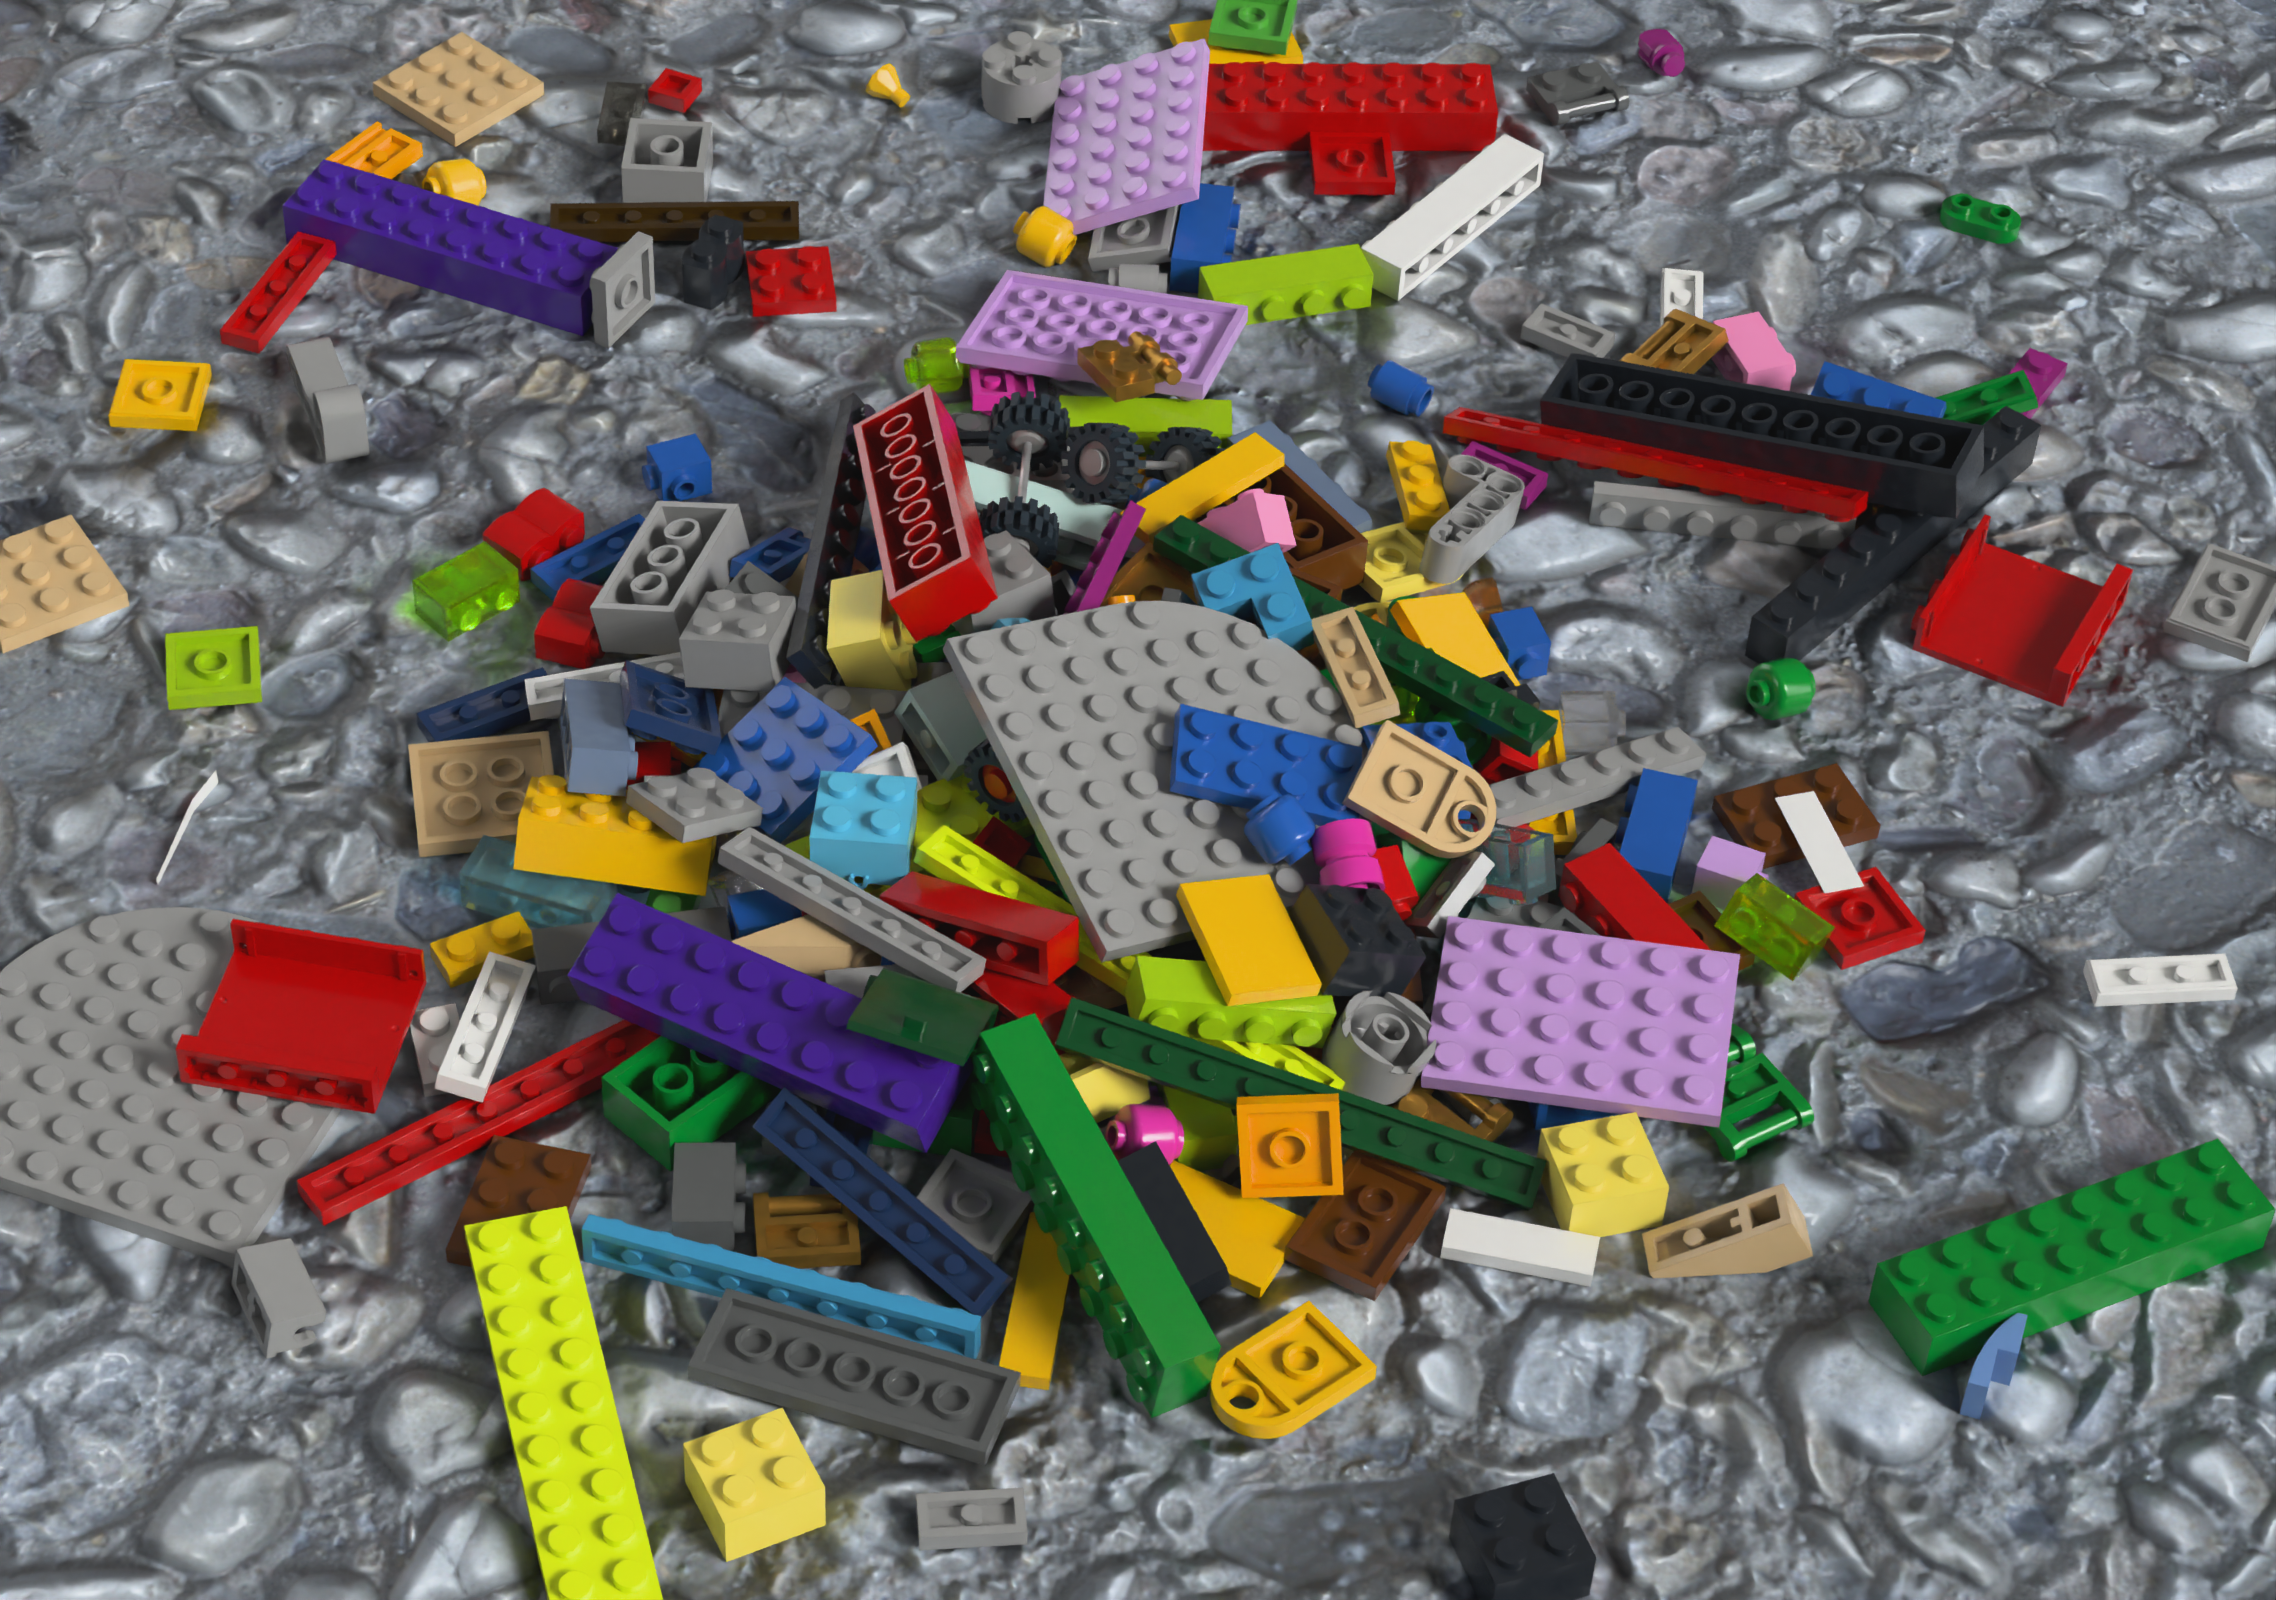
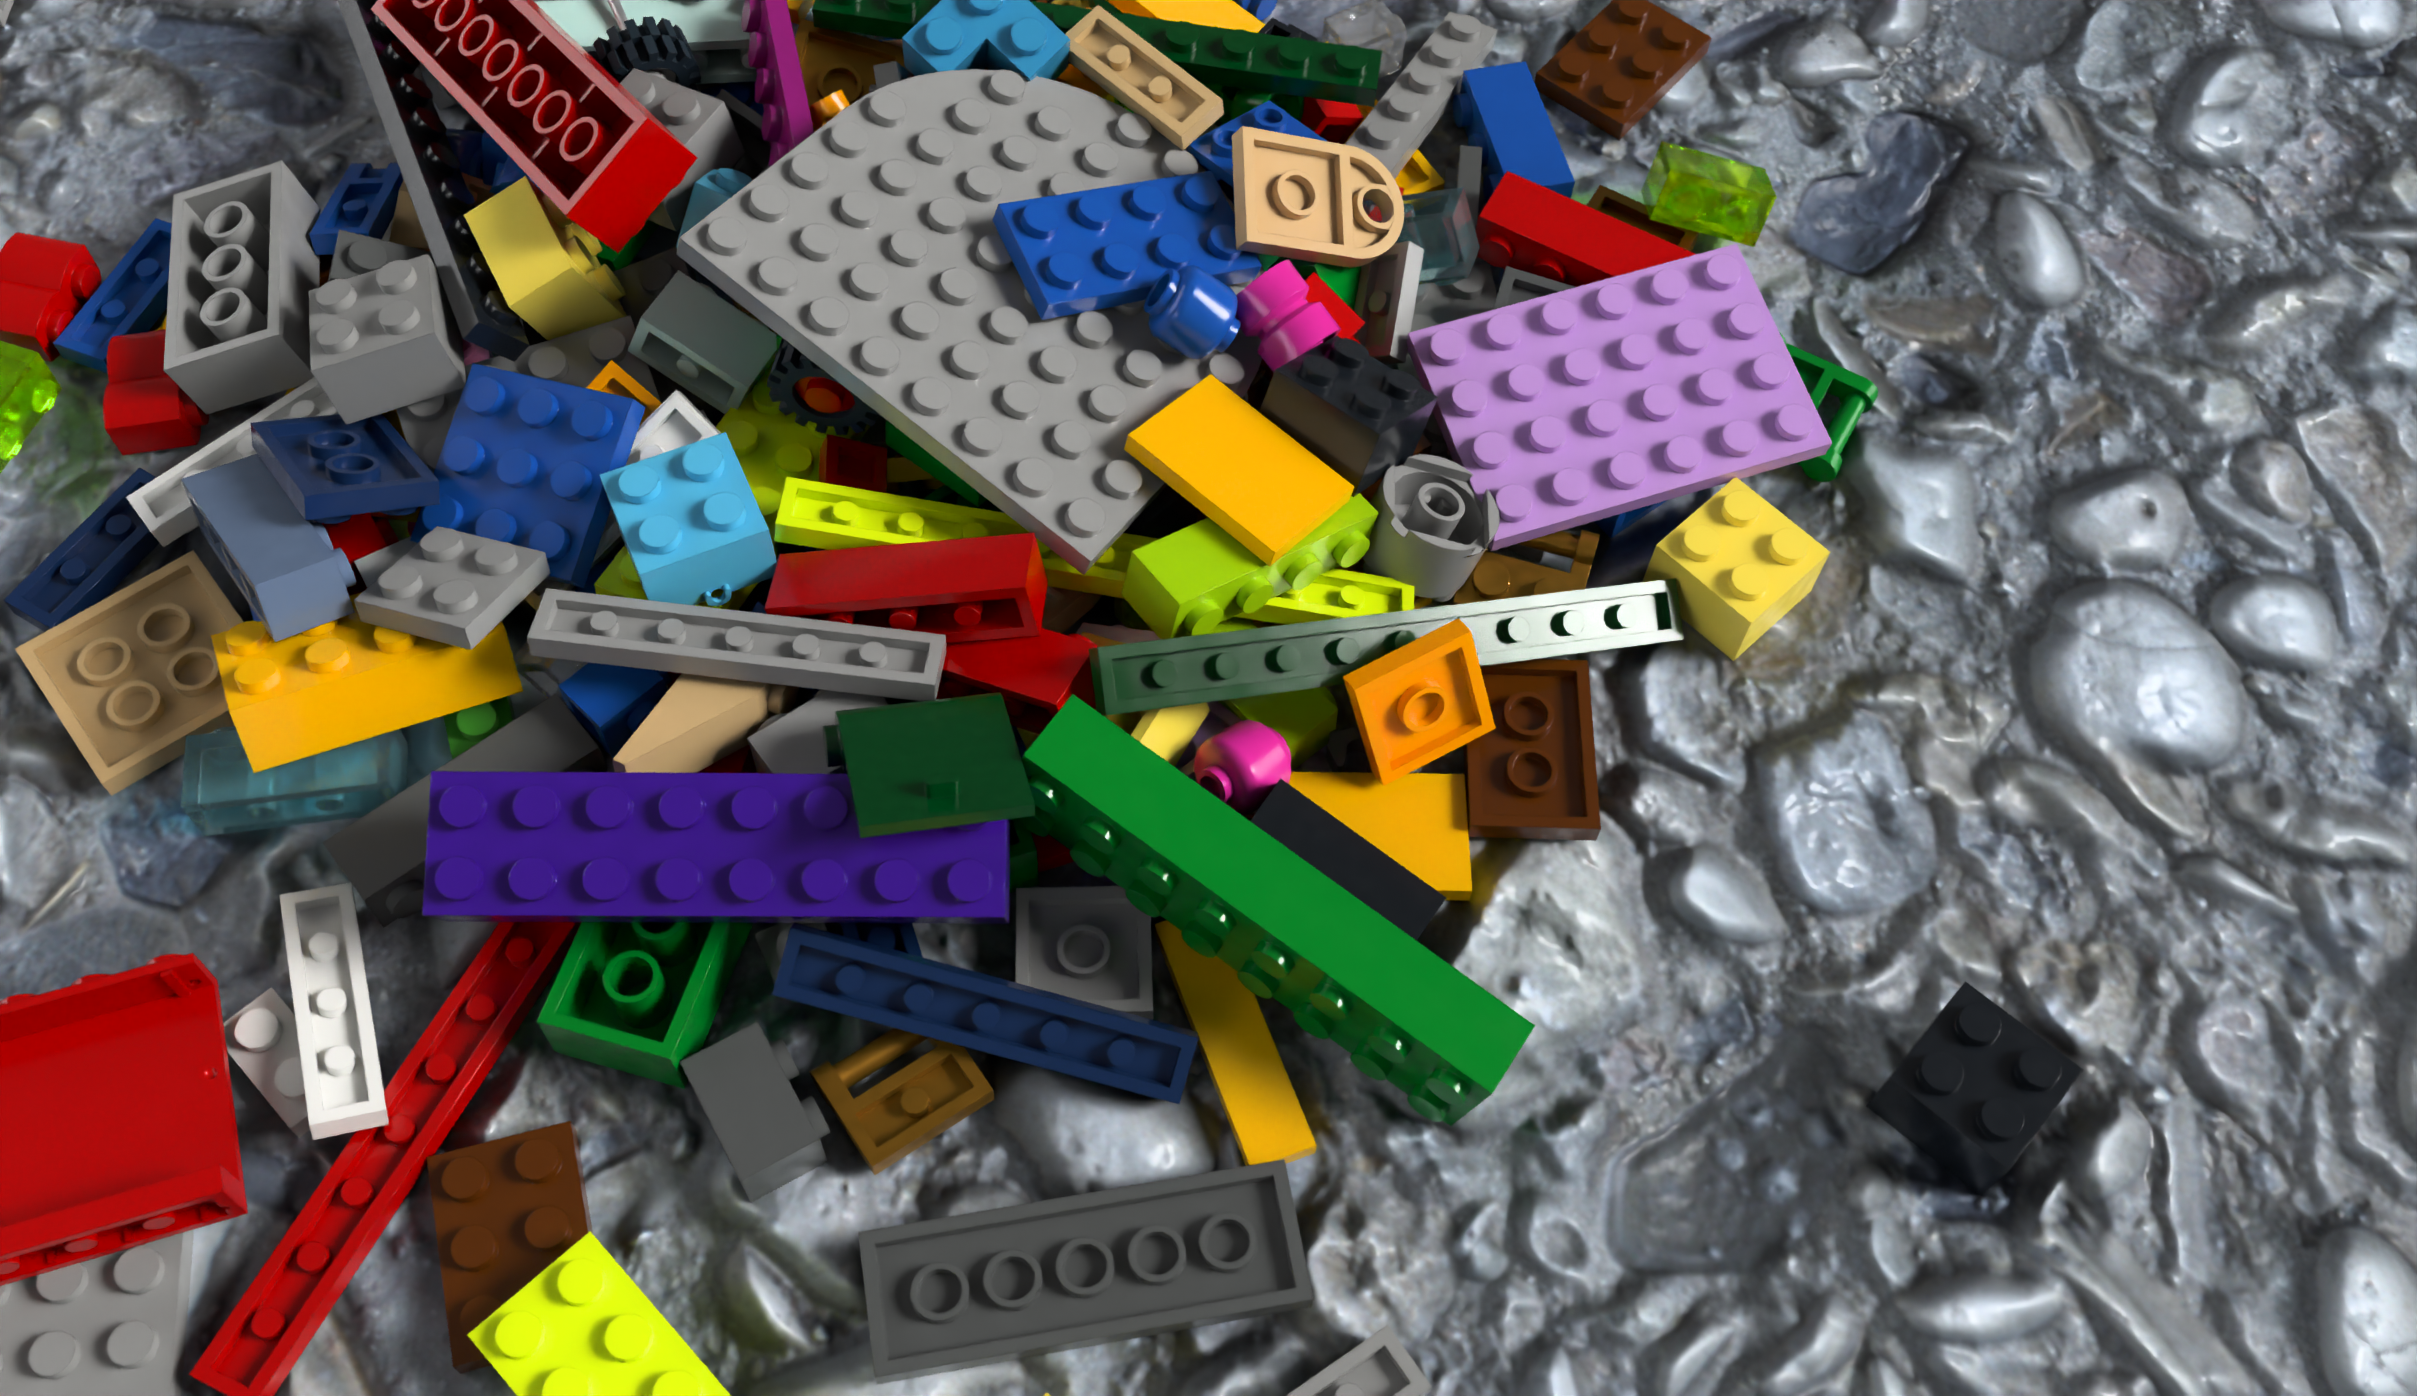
camera: 30 degrees left, 15 degrees up
yellow plate [430,911,534,988] -> none
dark azure plate [581,1214,981,1359] -> none
blue brick [642,433,712,502] -> none
yellow plate [1210,1301,1377,1439] -> none
white tile [1440,1208,1600,1287] -> none
tan slope [1642,1183,1813,1279] -> none
lavender brick [1692,836,1769,916] -> none
white sticker [1775,791,1864,893] -> none
red plate [1792,867,1926,970] -> none
green brick [1868,1138,2276,1377] -> none
medium blue slope [1959,1313,2028,1420] -> none
white tile [2083,953,2238,1007] -> none

